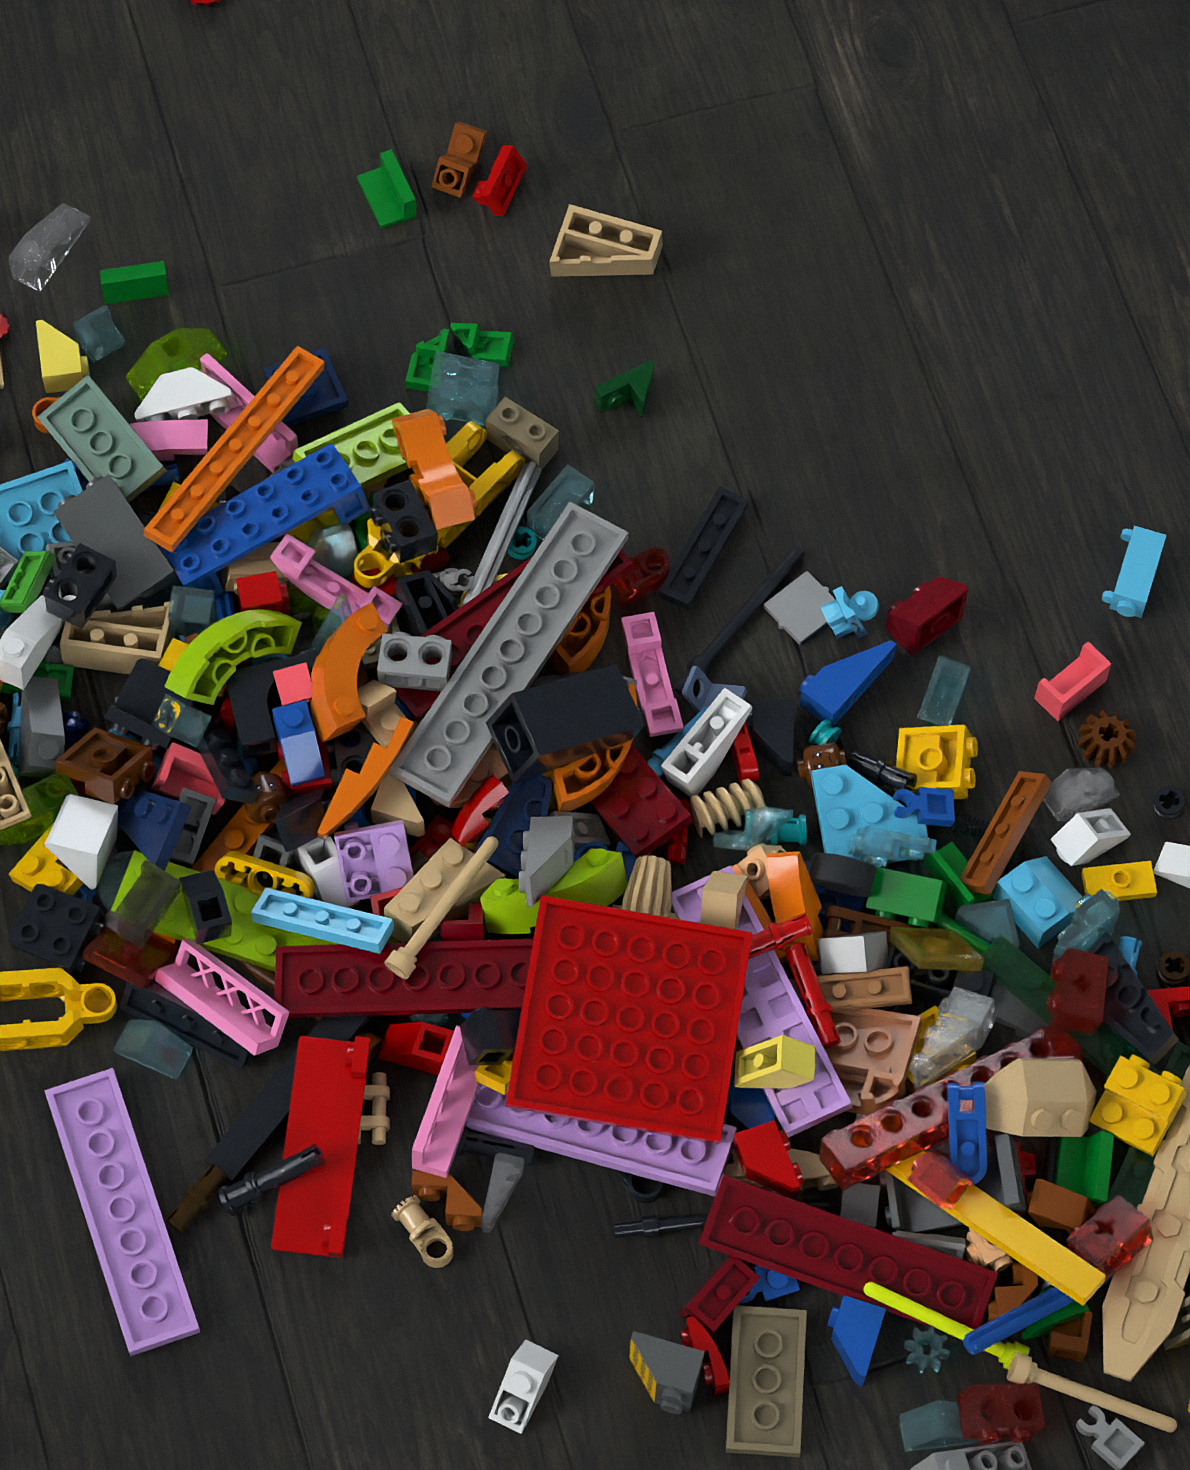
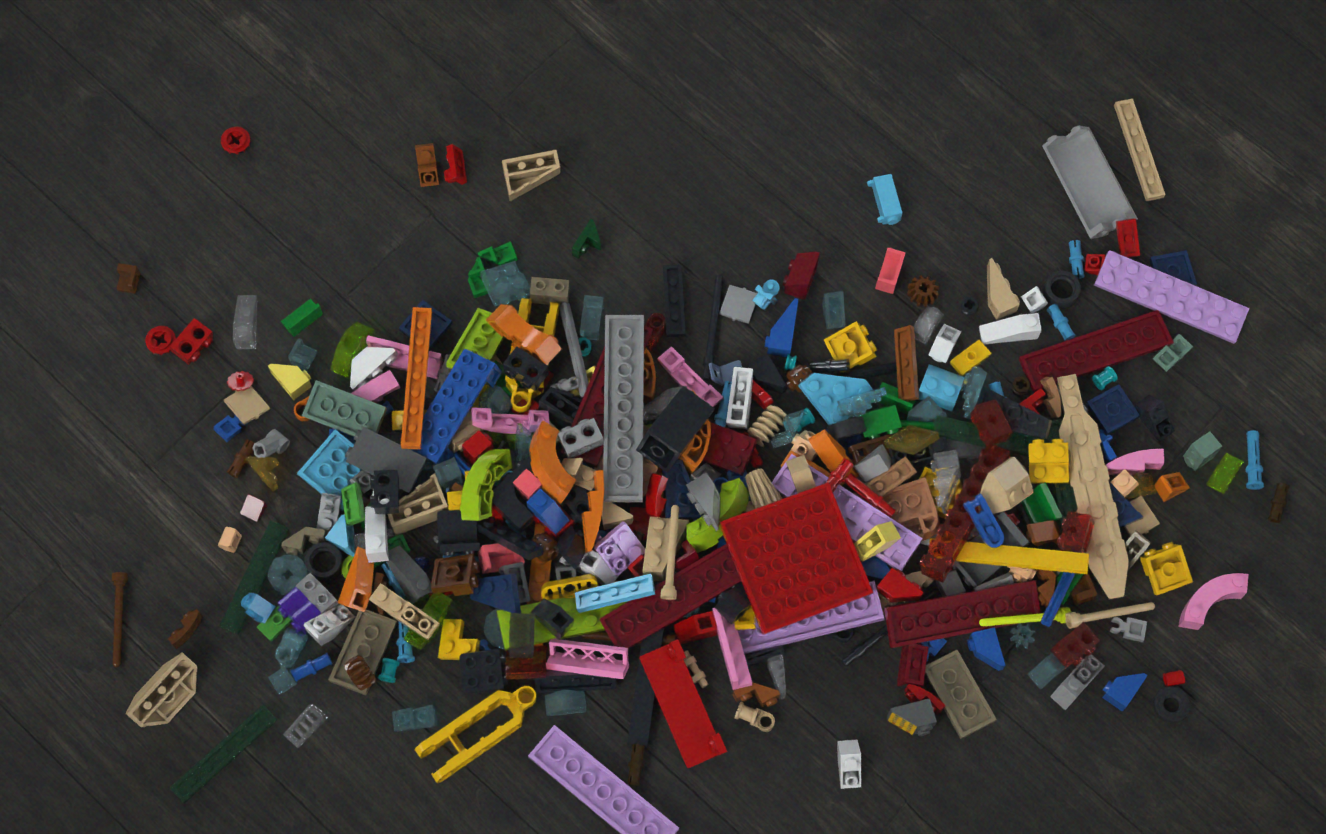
camera: 30 degrees left, 5 degrees up
white slope [45,794,118,890] -> none
clear light blue brick [151,694,212,747] -> none
black pin [218,1144,325,1216] -> none
green panel [357,149,416,229] -> none
blue plate [893,787,955,827] -> none
clear red brick [907,1151,973,1210] -> none

